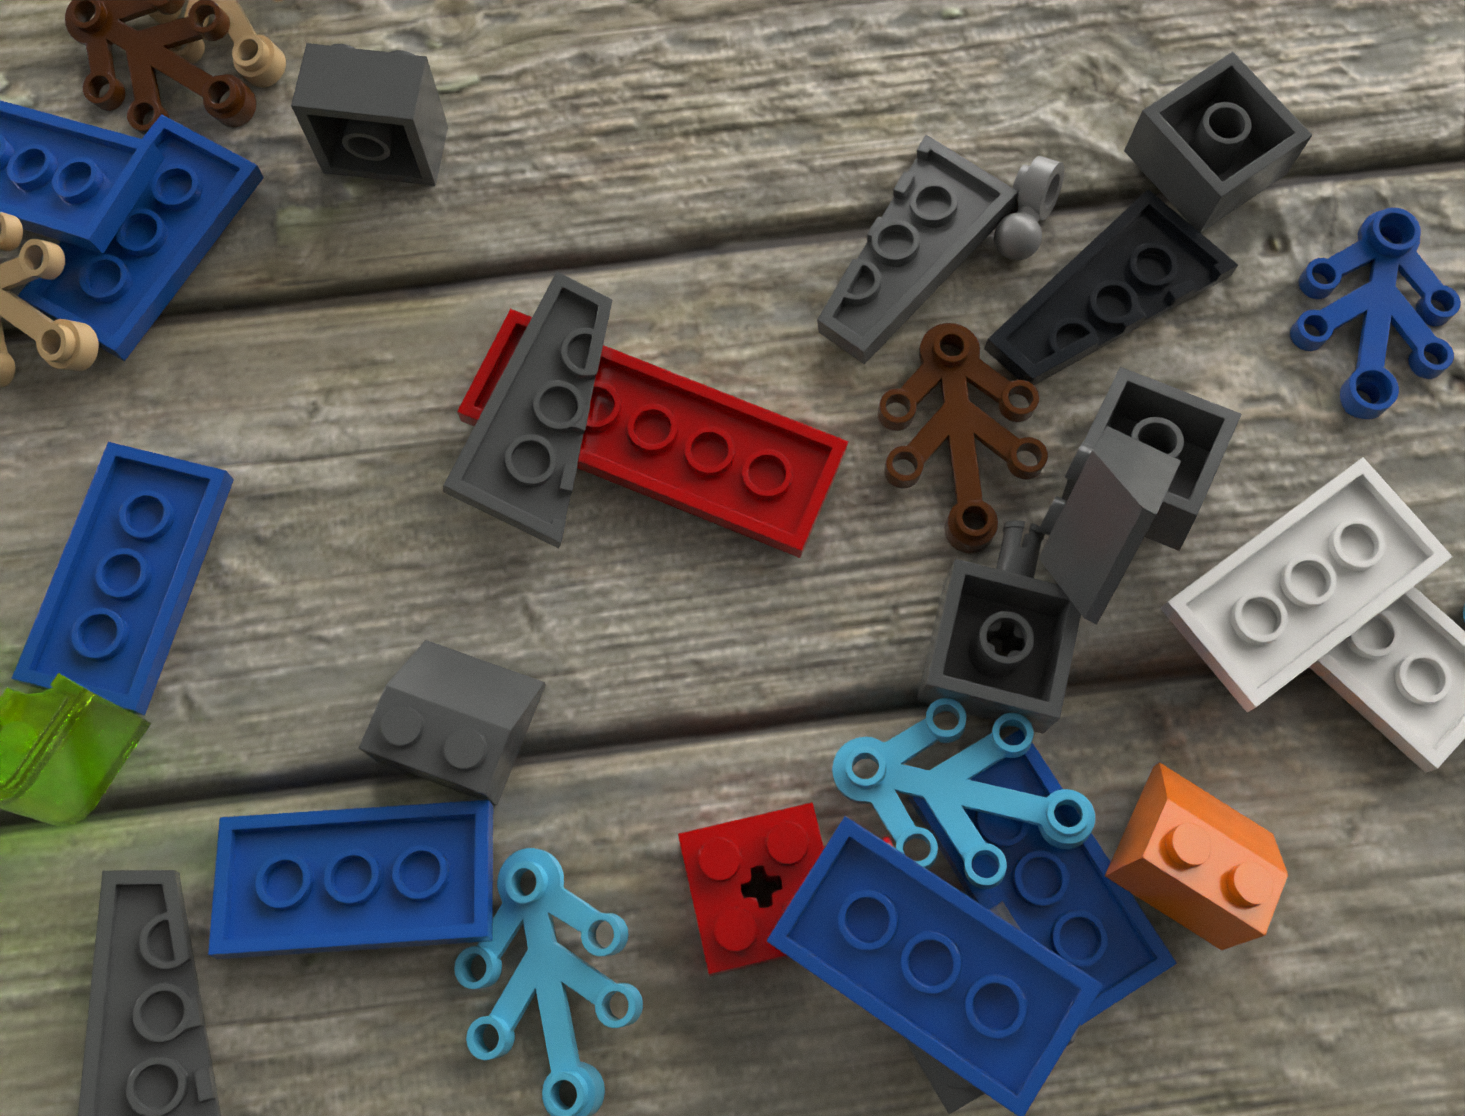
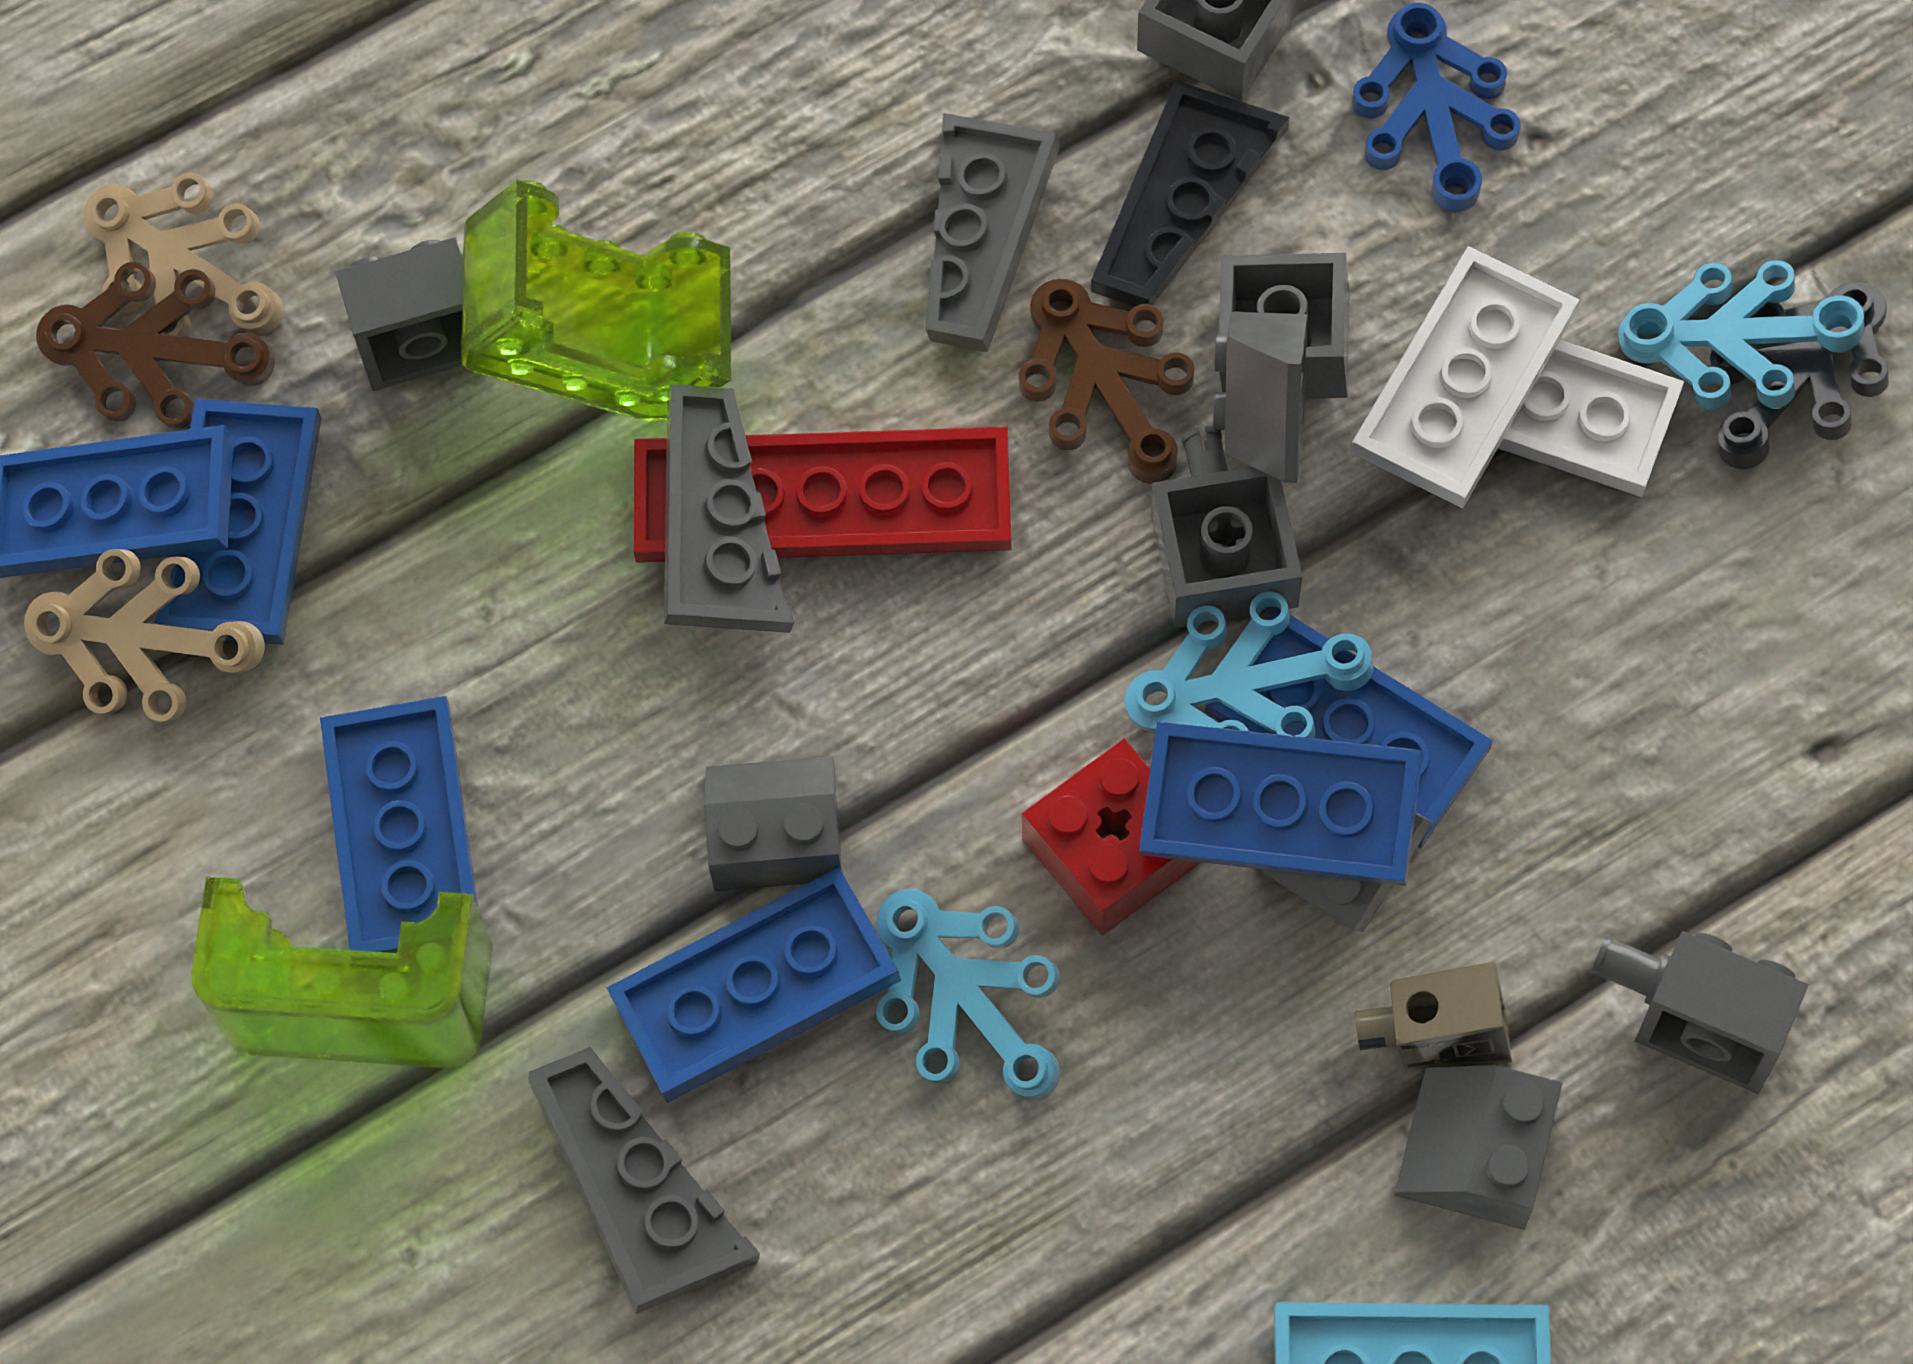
camera: 20 degrees left, 5 degrees down
light grey plate [994,156,1065,260] -> none
orange slope [1105,763,1288,950] -> none
none -> clear neon green windscreen [461,179,731,421]

